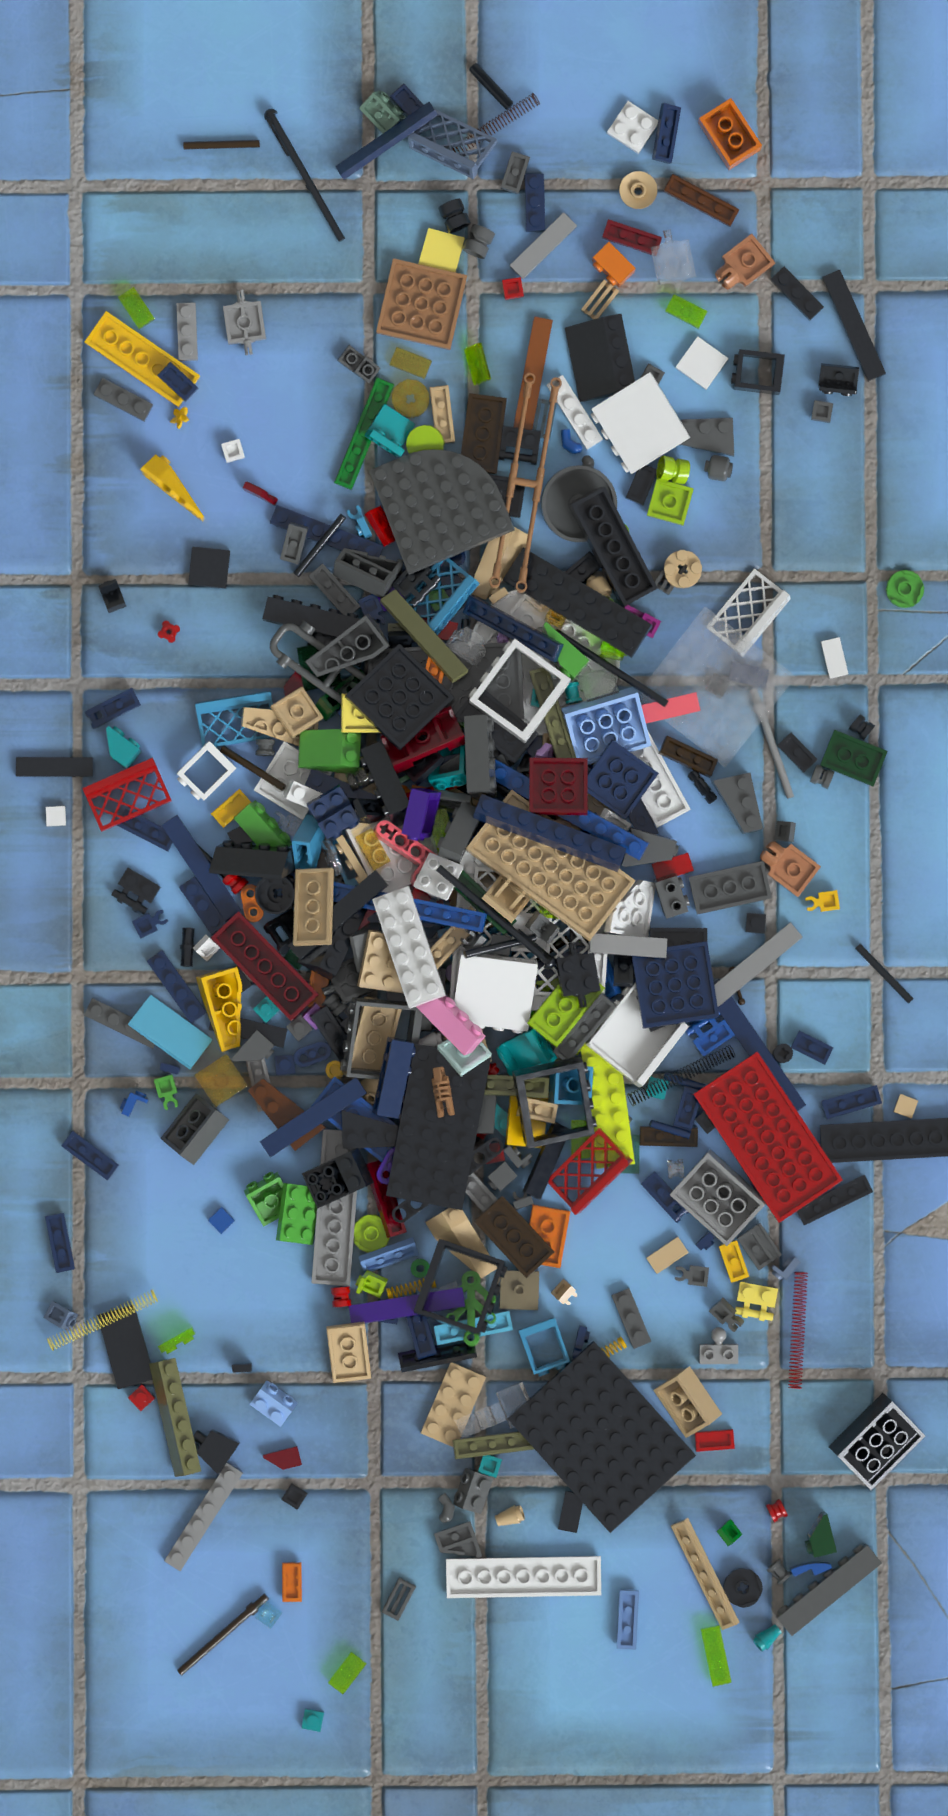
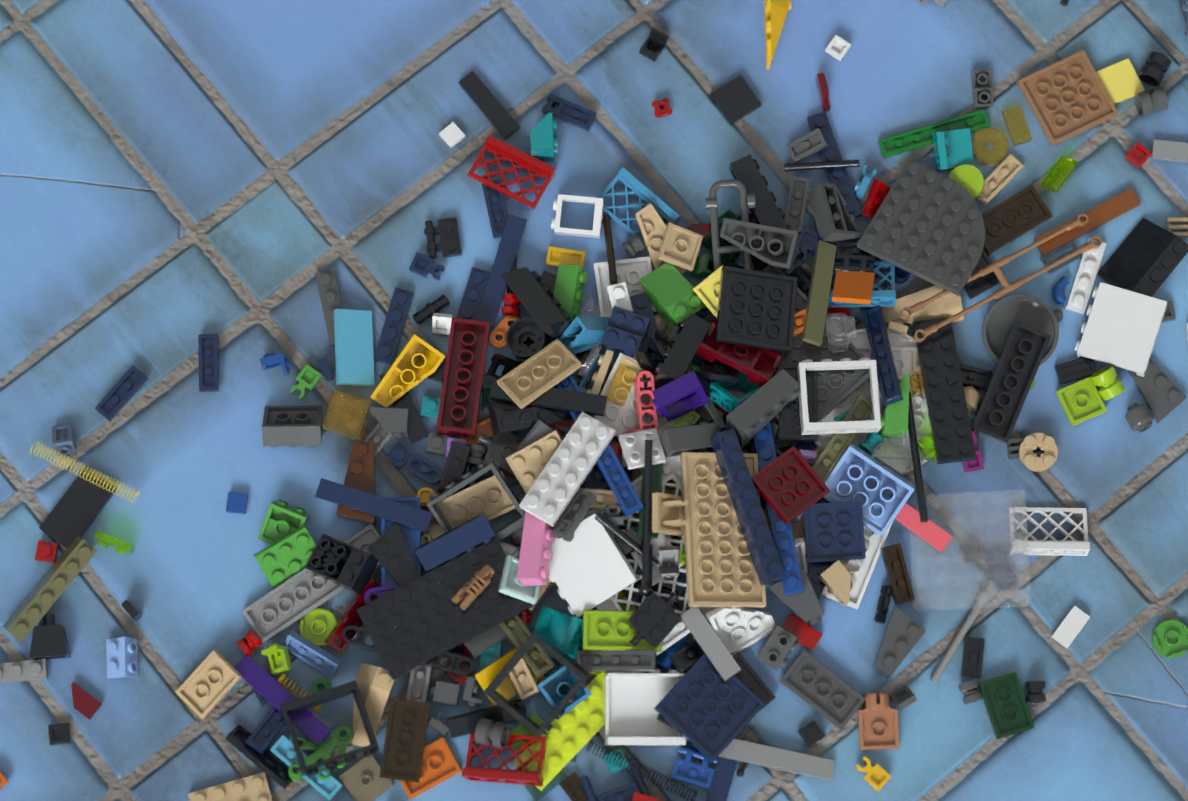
camera: 55 degrees right, 10 degrees down
black plate [499,425,541,465] -> none
none -> dark grey wheel [475,718,510,749]
none -> dark grey plate [552,489,597,542]
none -> tan slope [819,560,851,607]
none -> orange tile [832,270,875,305]

